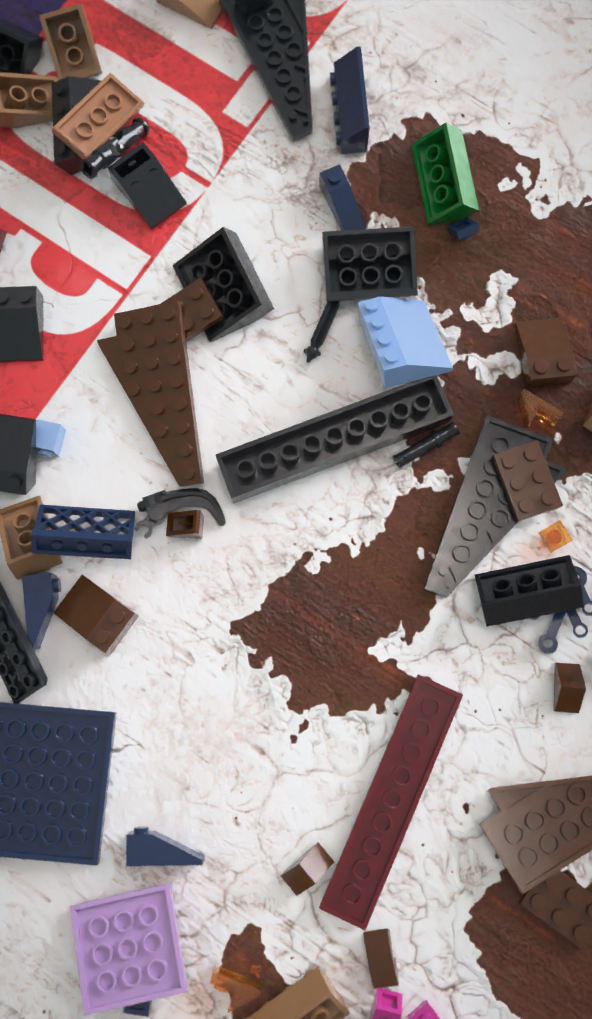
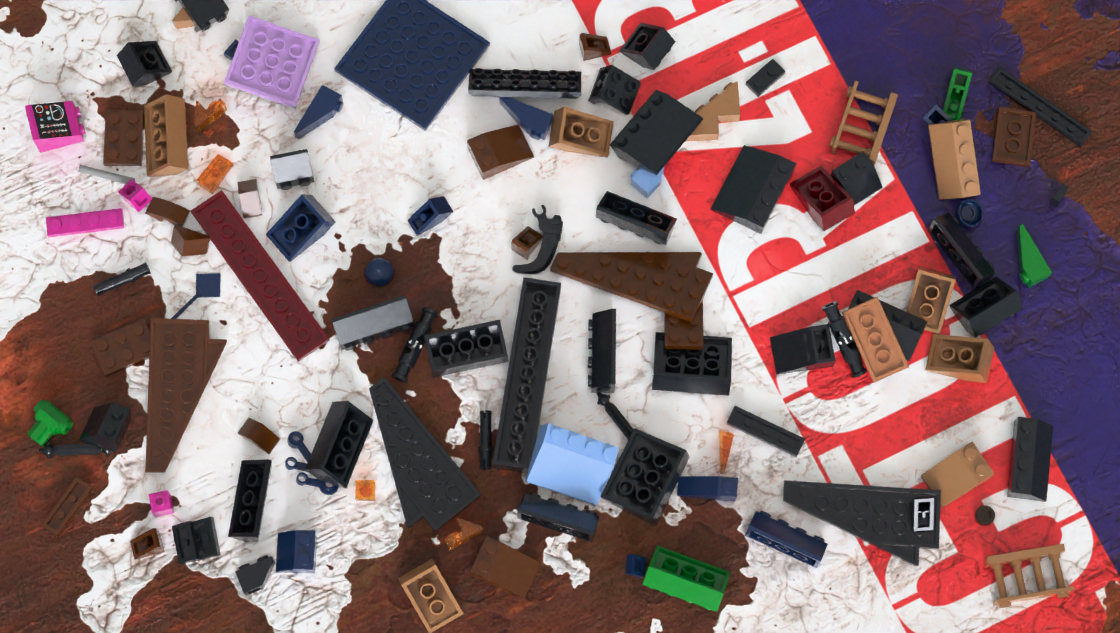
camera: 115 degrees right, 5 degrees down
dark blue fence [31,504,135,560] -> none
reddish brown plate [492,440,563,522] -> none
none -> black pin [93,262,151,296]
none -> reddish brown slope [171,224,211,256]
none -> dark blue piece [171,273,221,319]
none -> clear orange slope [196,154,234,194]
none -> dark blue slope [265,194,336,262]
none -> slope [270,149,315,190]
none -> slope [332,295,414,351]
none -> dark blue hair [364,258,395,287]
none -> black piece [391,307,438,383]
none -> dark blue slope [408,196,454,236]
none -> black slope [424,320,508,378]
none -> black slope [517,492,599,542]
none -> black slope [588,309,616,393]
none -> black slope [596,191,677,245]
none -> clear orange slope [718,430,734,474]
none -> black plate [726,406,805,457]

